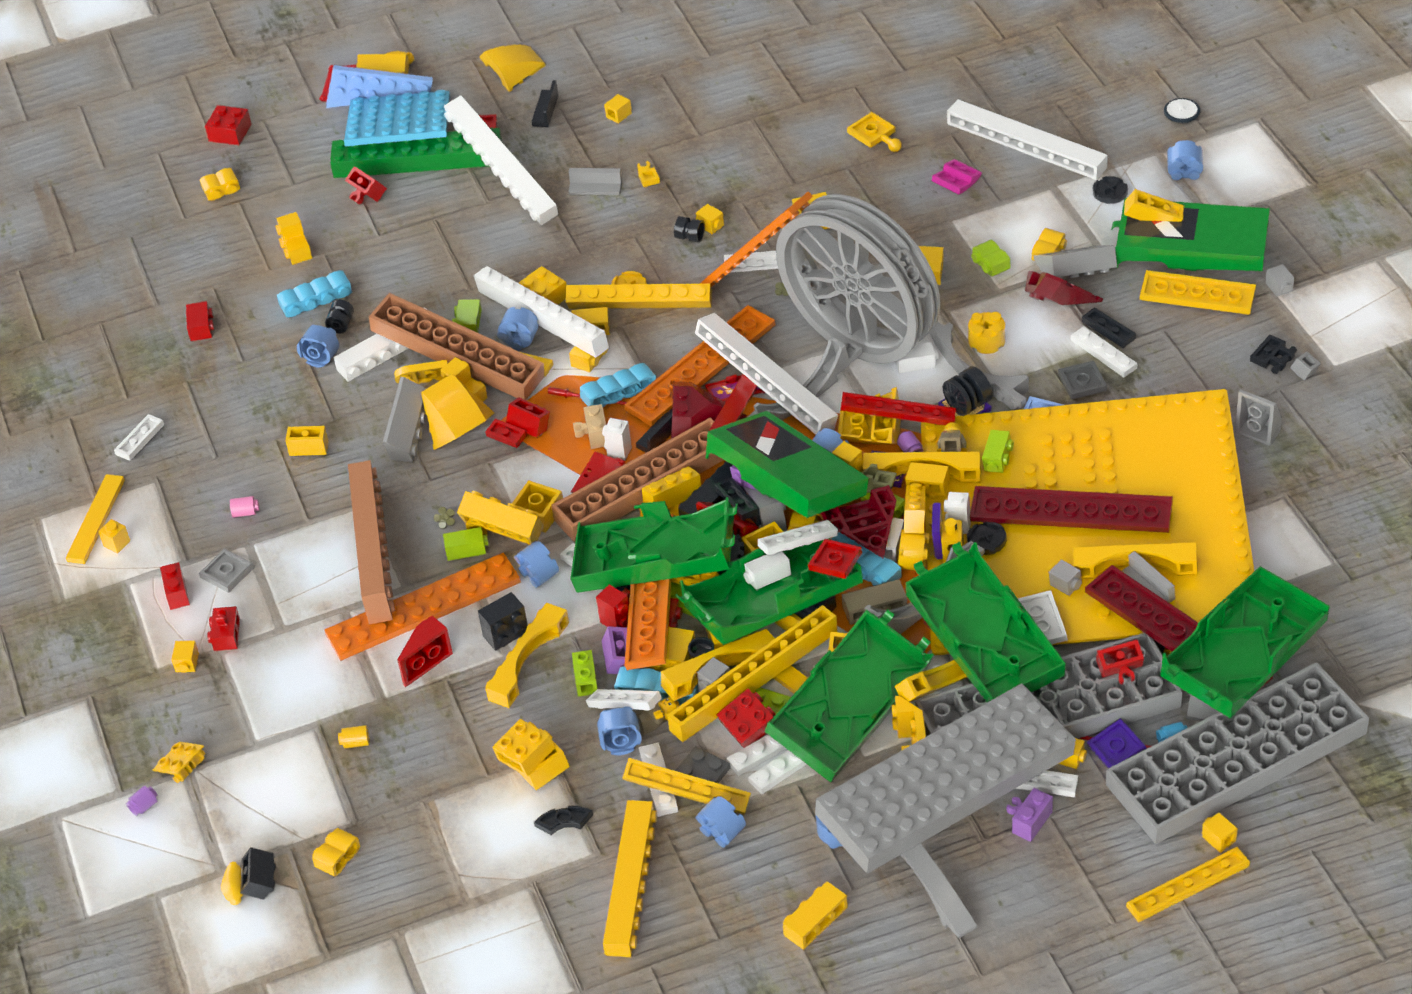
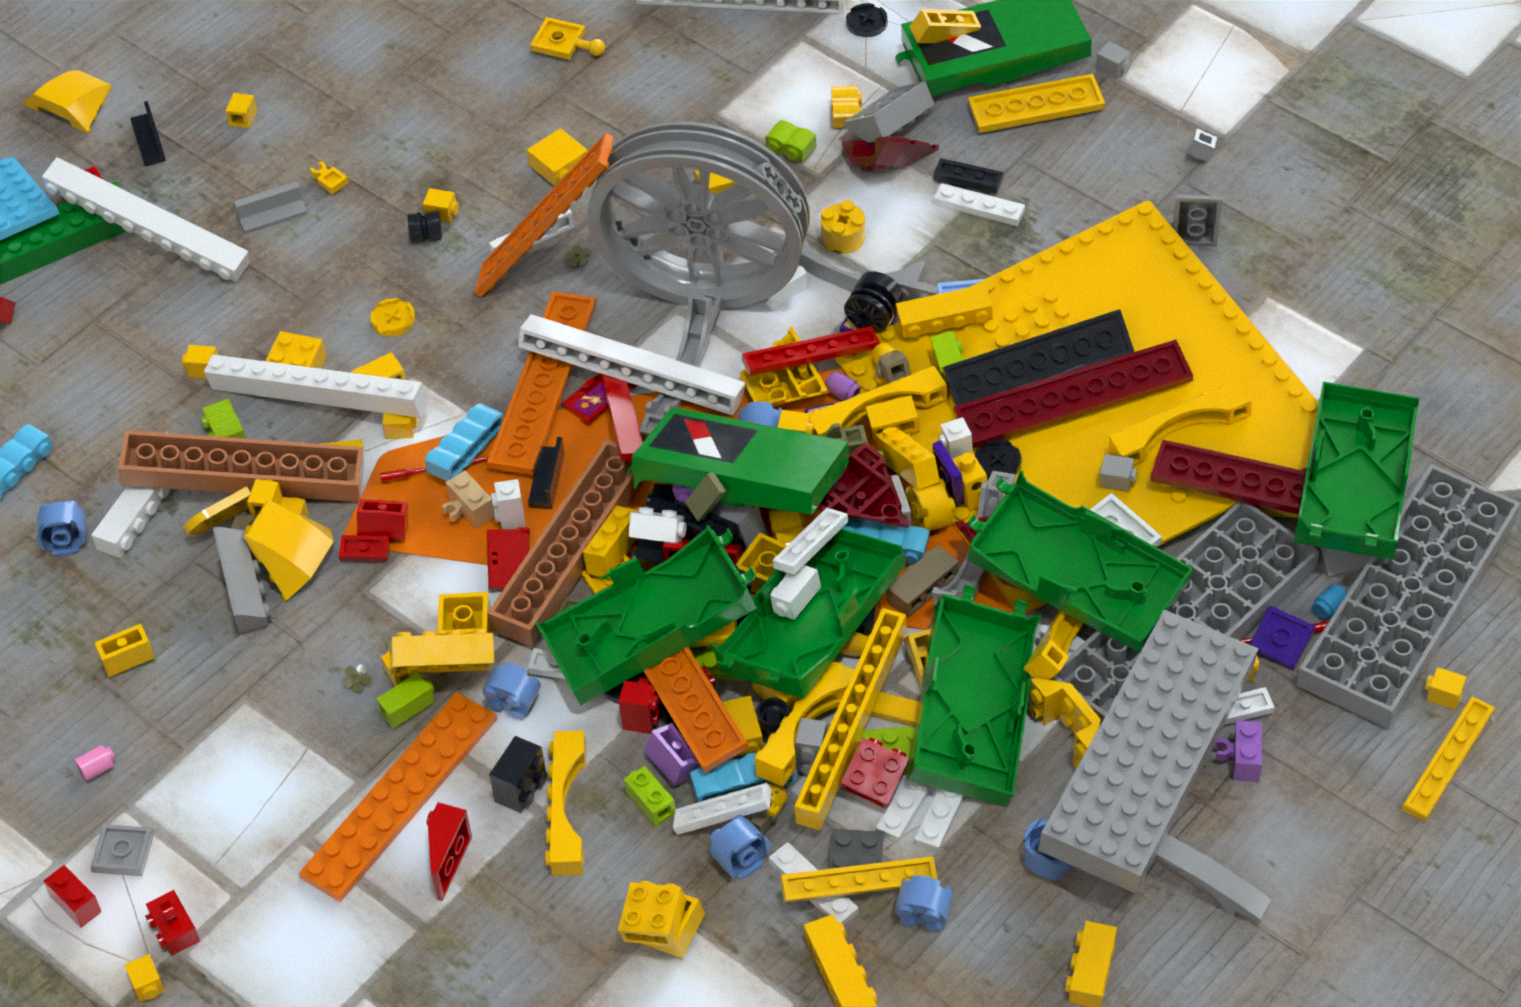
camera: 30 degrees left, 5 degrees up
black wheel [325,300,354,334] -> none
yellow brick [338,725,369,749] -> none
nougat brick [348,460,395,624] -> none
medium blue brick [497,307,539,351] -> none
black tile [534,806,593,835] -> none
yellow brick [566,284,712,309] -> none
dark red wedge [671,381,747,439] -> none
red plate [808,539,862,579] -> none
dark pink slope [932,159,982,195] -> none
dark grey plate [1058,361,1107,400] -> none
red brick [1096,639,1144,685] -> none
light grey panel [1122,551,1175,603] -> none
black plate [1250,334,1297,374] -> none
none -> yellow brick [182,345,218,378]
none -> white brick [629,507,687,543]
none -> olive tile [685,472,726,521]
none -> yellow brick [896,284,993,338]
none -> black plate [942,309,1135,406]

